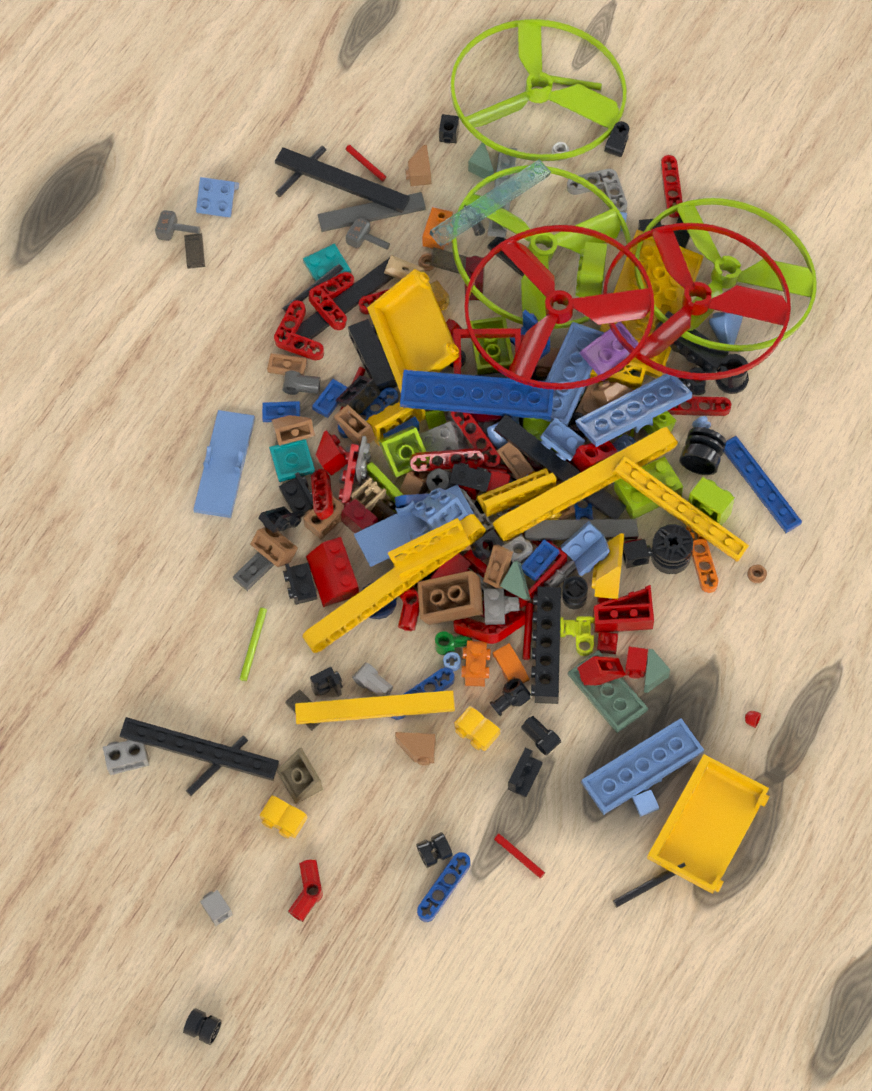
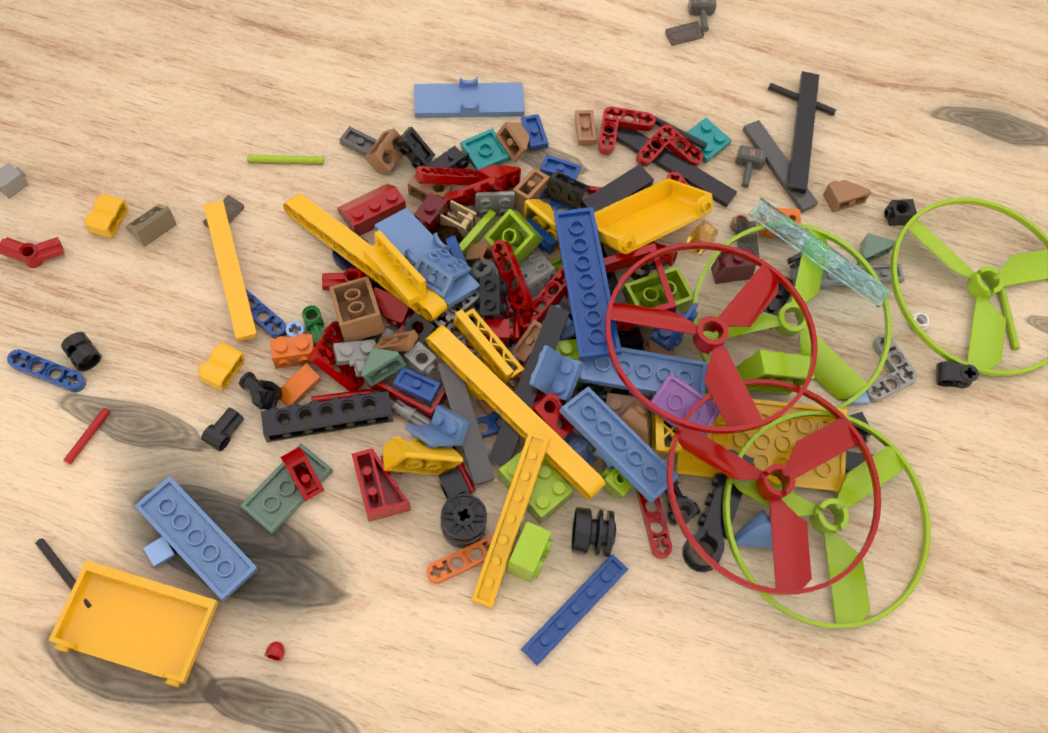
camera: 65 degrees right, 0 degrees up
light grey brick [103,739,149,775] -> none
black tile [120,717,279,781] -> none
black bar [186,736,248,796] -> none
medium blue bracket [196,177,239,217] -> none
dark grey piece [282,370,321,395] -> none
black bracket [283,563,318,605] -> none
black bracket [310,667,343,697] -> none
red bar [345,145,387,182] -> none
light grey piece [352,662,393,697] -> none
tan piece [384,255,424,280] -> none
medium nougat slope [395,732,436,765] -> none
black bracket [508,747,543,797] -> none
neon yellow piece [560,616,594,656] -> none
black wheel [562,576,588,610] -> none
red tile [597,631,618,654] -> none
red brick [625,646,648,679] -> none
sand green slope [644,649,670,693] -> none
red beam [661,155,683,218] -> none
light blue bush [692,416,711,428] -> none
medium nougat plate [747,564,767,583] -> none

